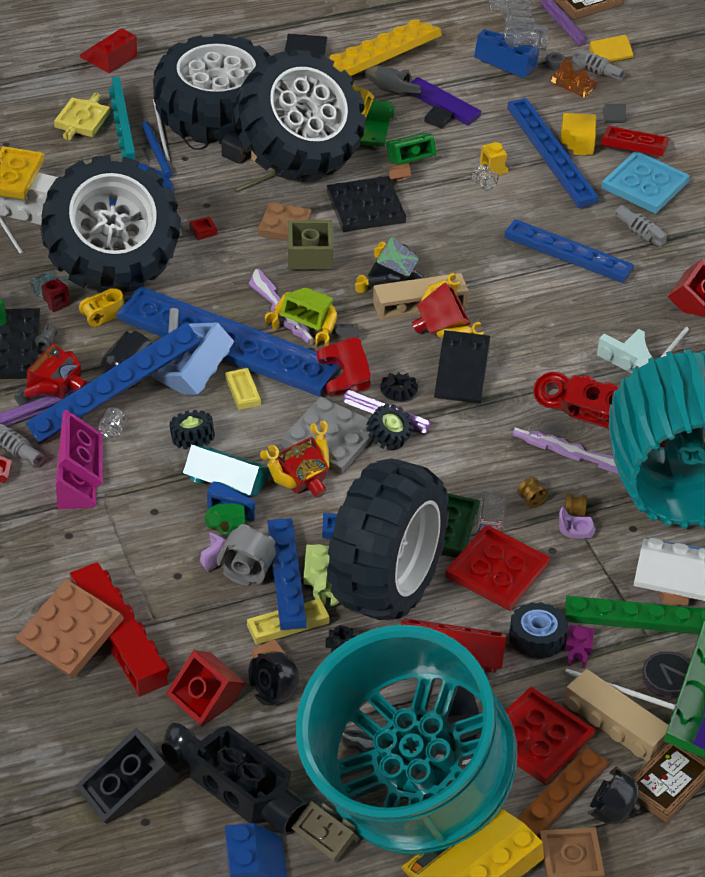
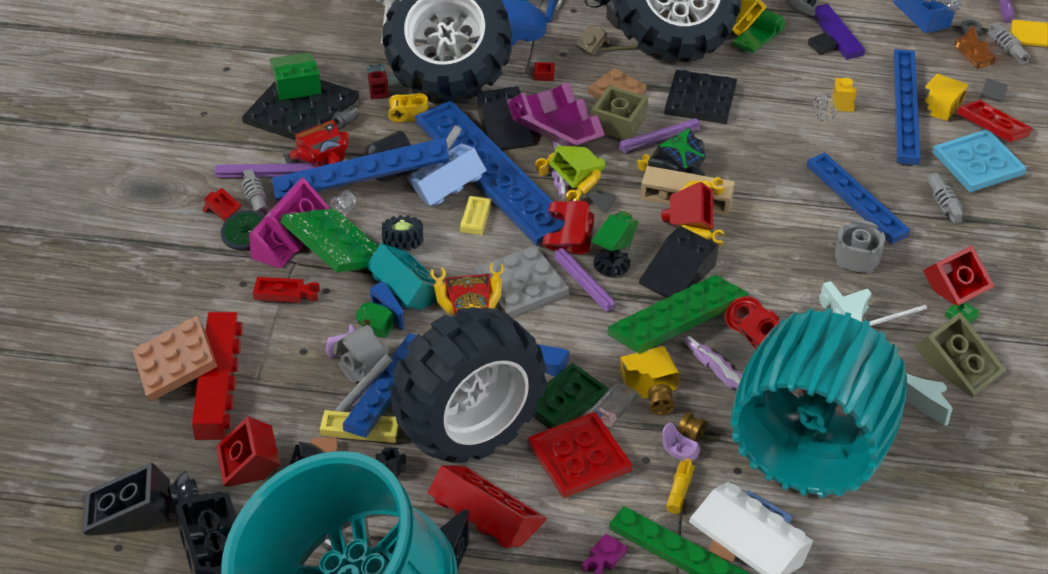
camera: 30 degrees right, 0 degrees up
black wheel [366,404,414,450] -> none
green brick [386,132,437,165] -> none
nougat plate [388,163,411,181] -> none
black wheel [509,602,568,658] -> none
none -> dark green wheel [221,210,264,250]
none -> red plate [253,277,320,303]
none -> green plate [280,208,379,273]
none -> light grey bar [335,354,393,412]
none -> black slope [477,86,533,151]
none -> magenta panel [507,82,605,146]
none -> dark tan bracket [576,25,610,56]
none -> green slope [592,211,639,251]
none -> green plate [608,275,748,354]
none -> medium lavender axle [619,118,701,154]
none -> yellow piece [620,346,680,399]
none -> yellow piece [666,458,695,514]
none -> light grey brick [835,220,885,274]

